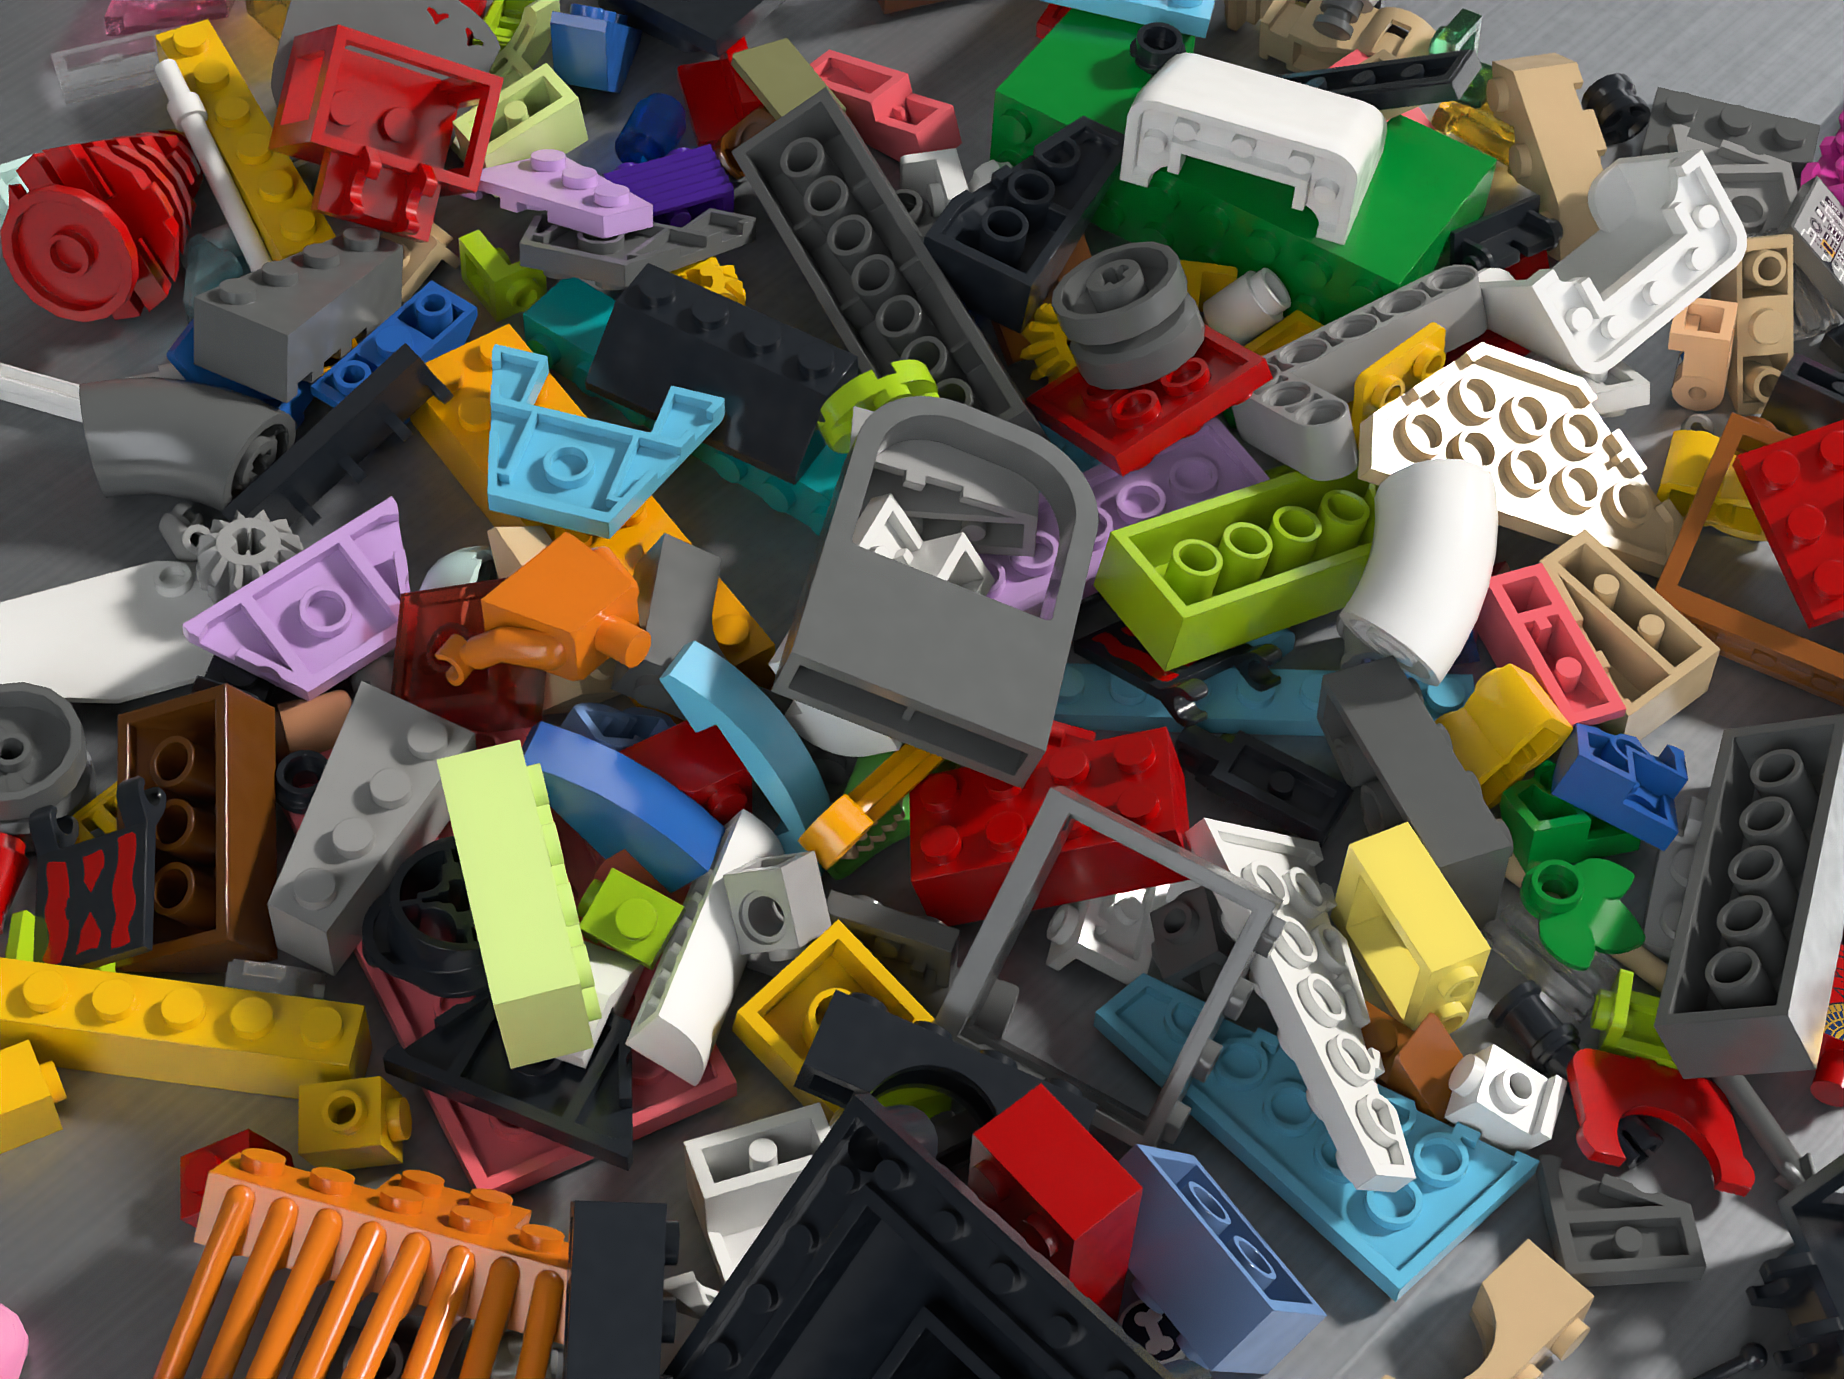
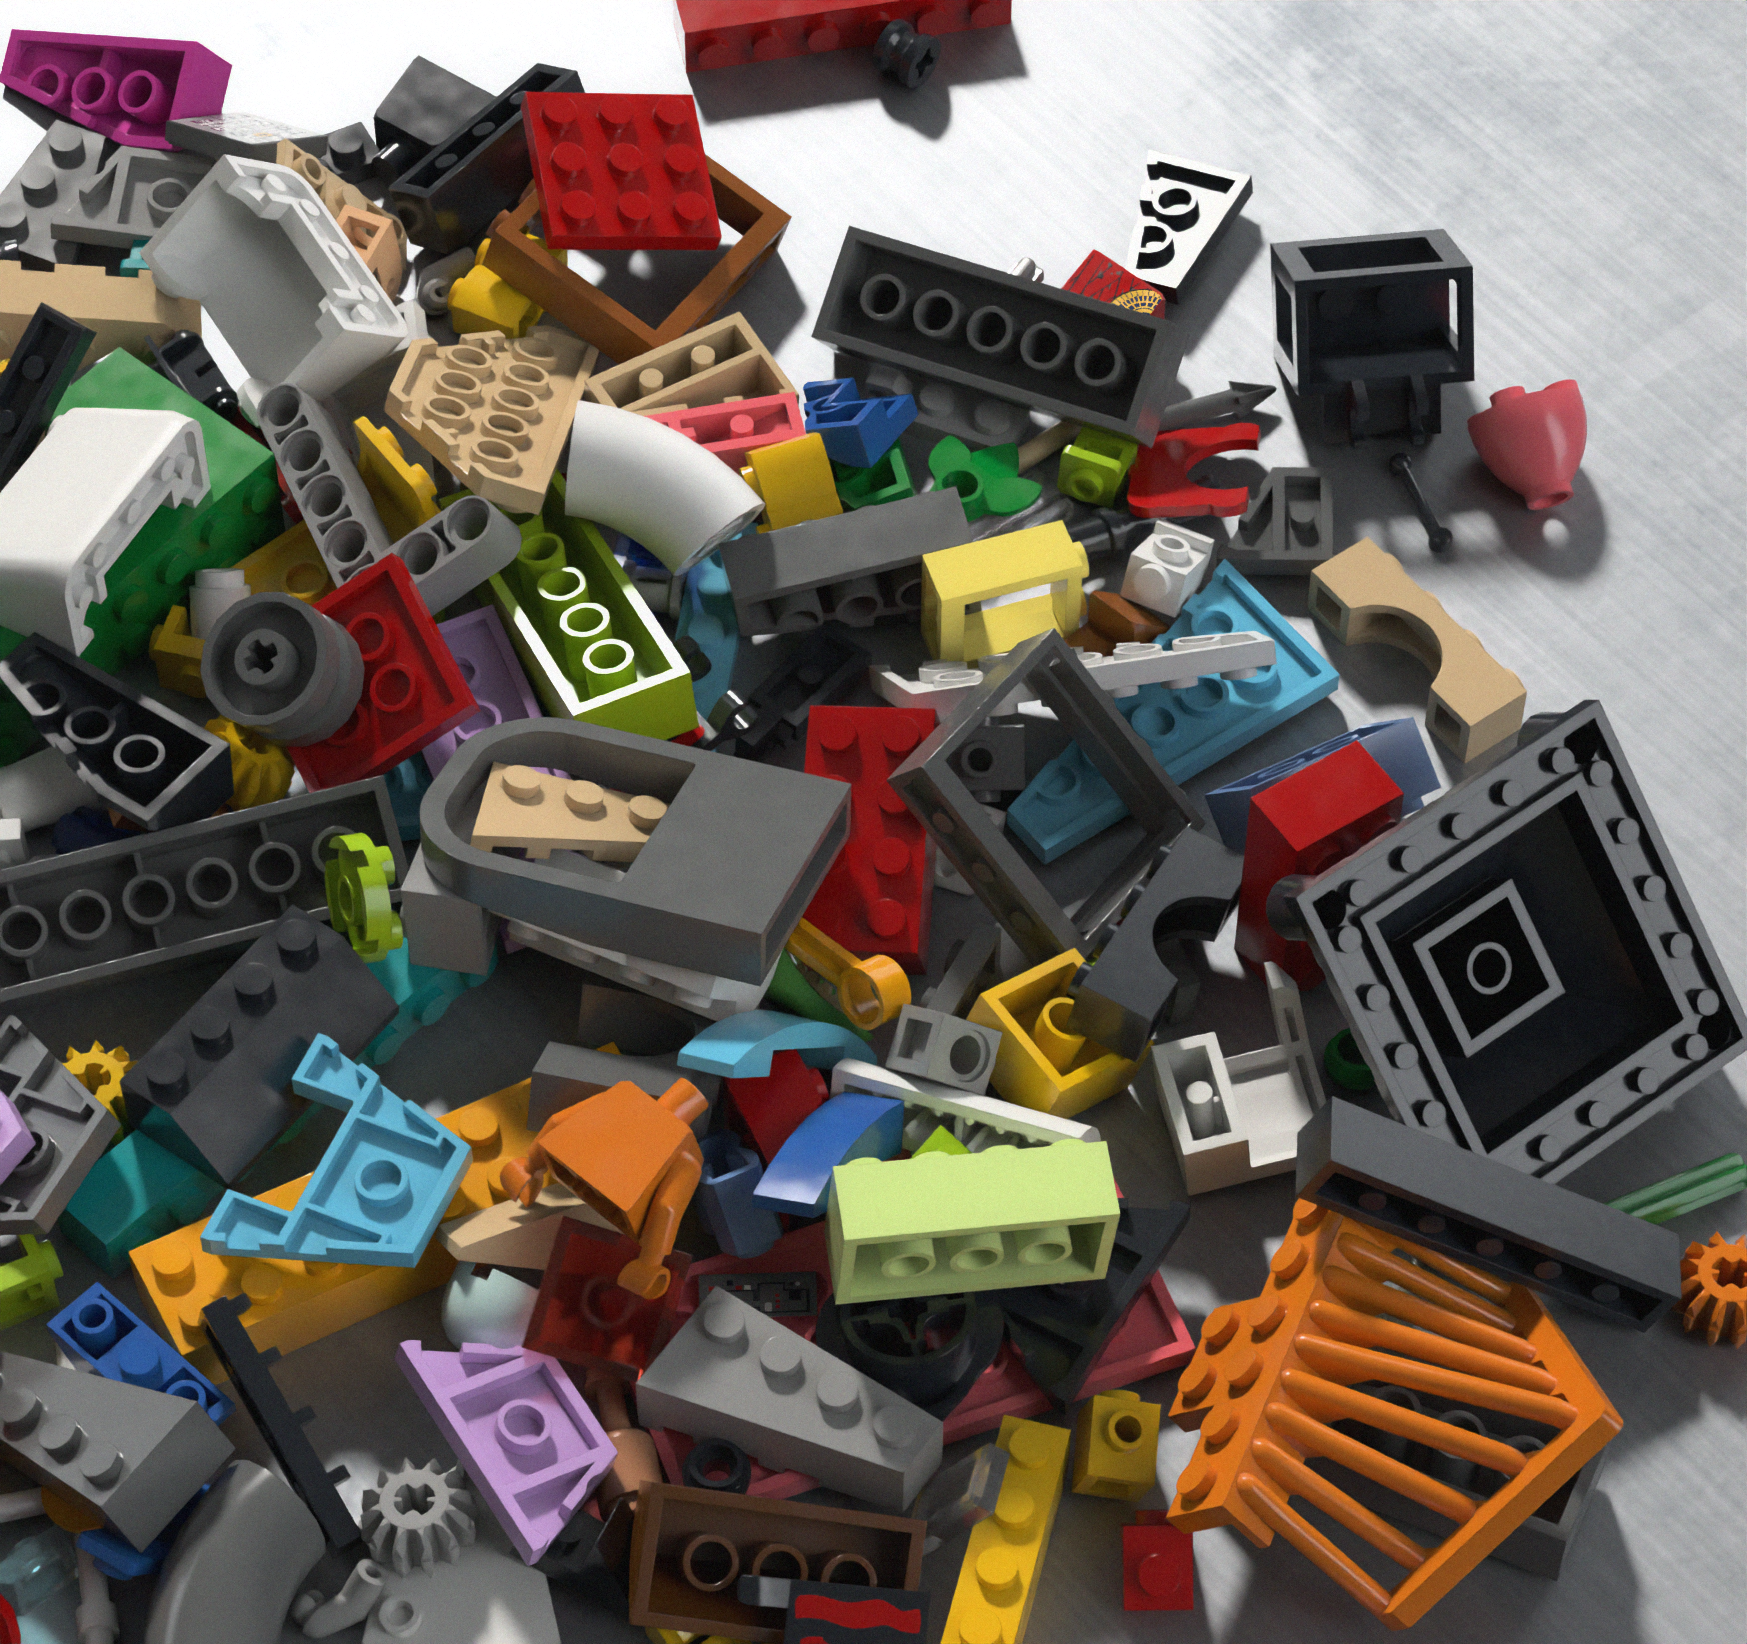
camera: 80 degrees left, 0 degrees up
none -> tan wing [470,761,671,862]

